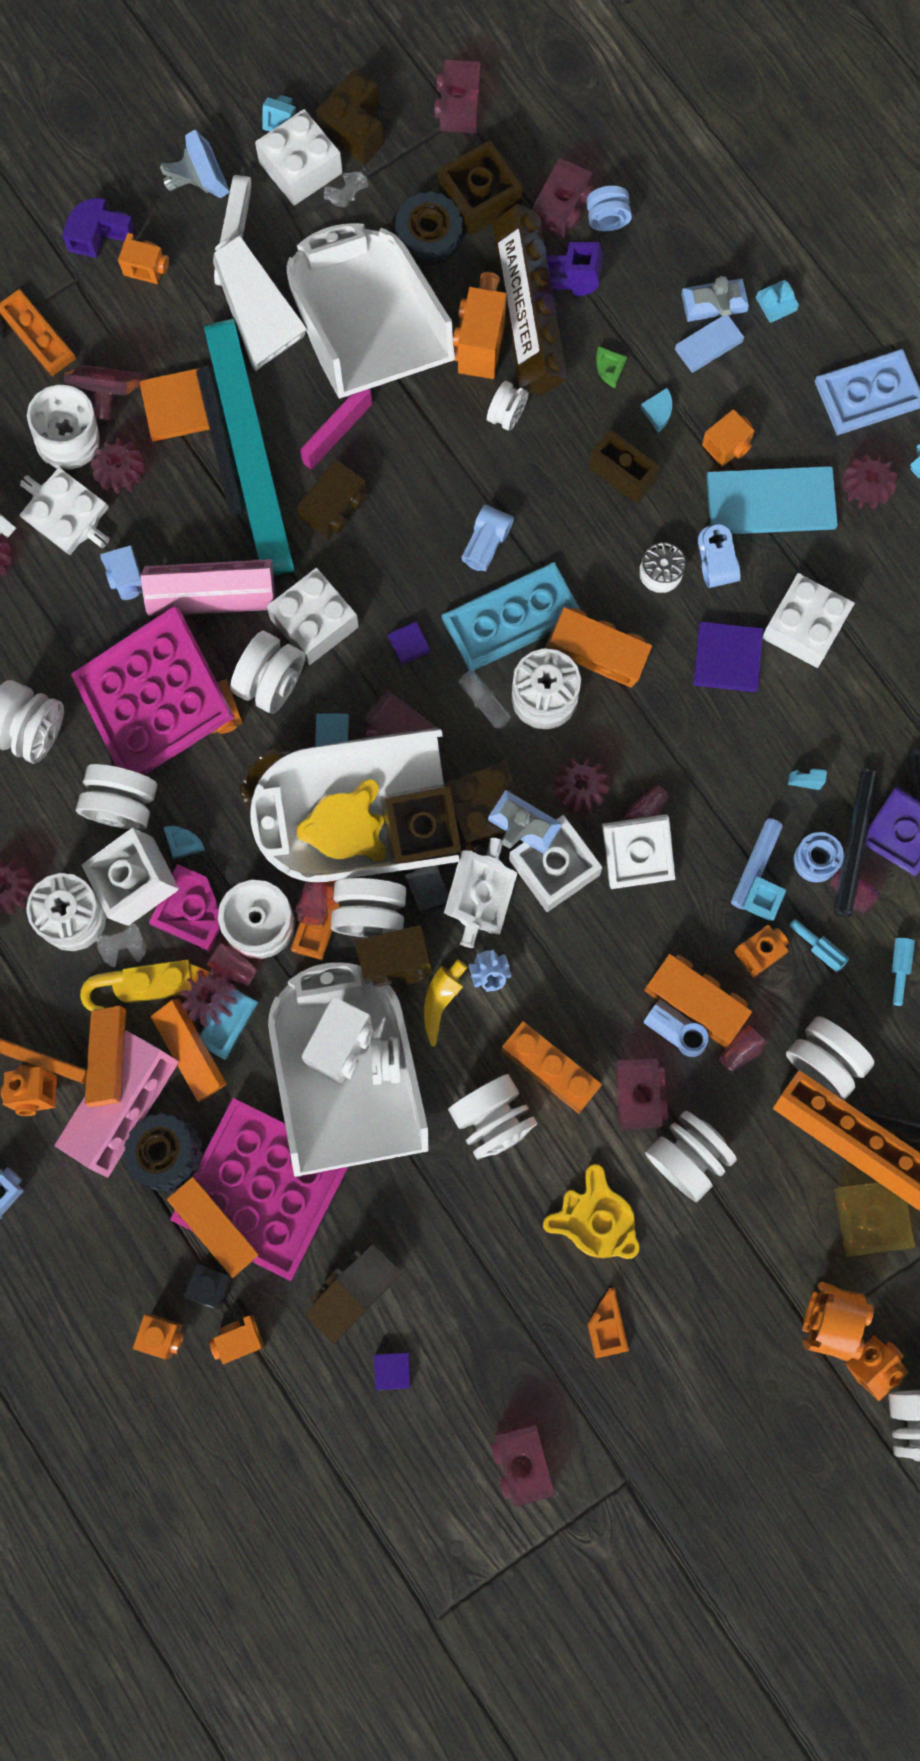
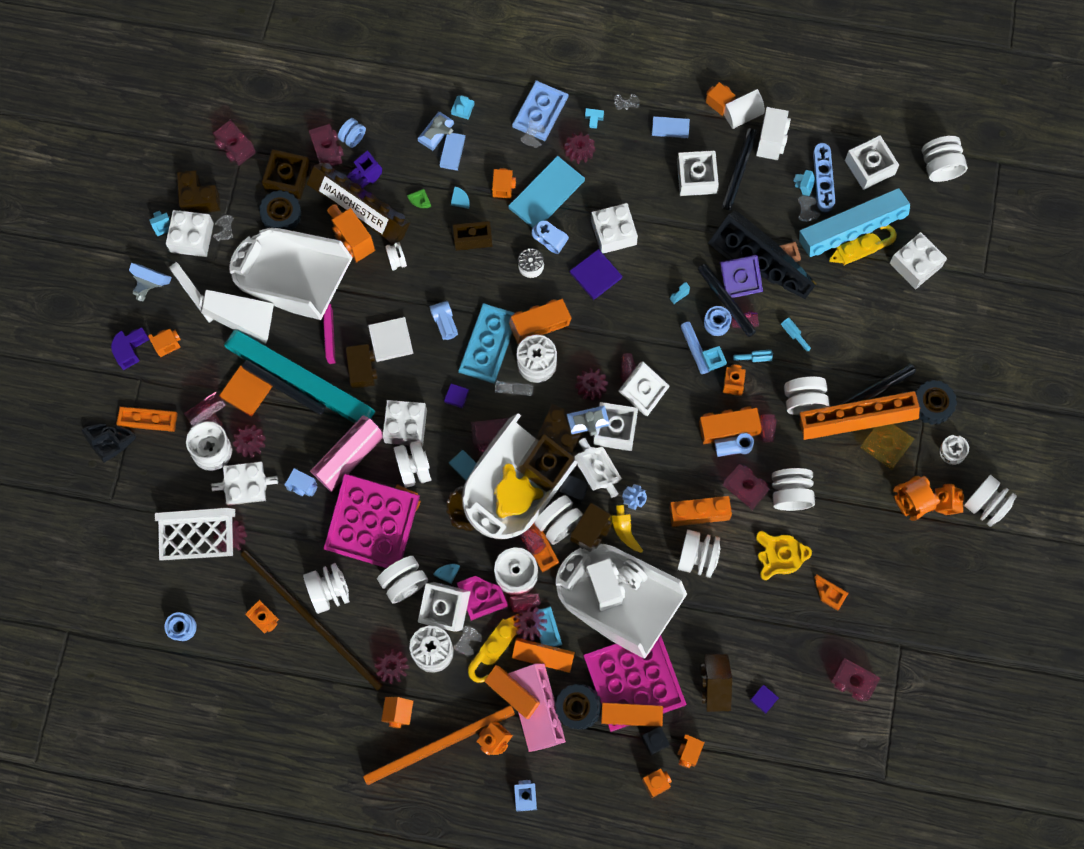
camera: 45 degrees left, 5 degrees down
none -> white tile [368,317,413,362]
none -> clear piece [521,120,546,148]

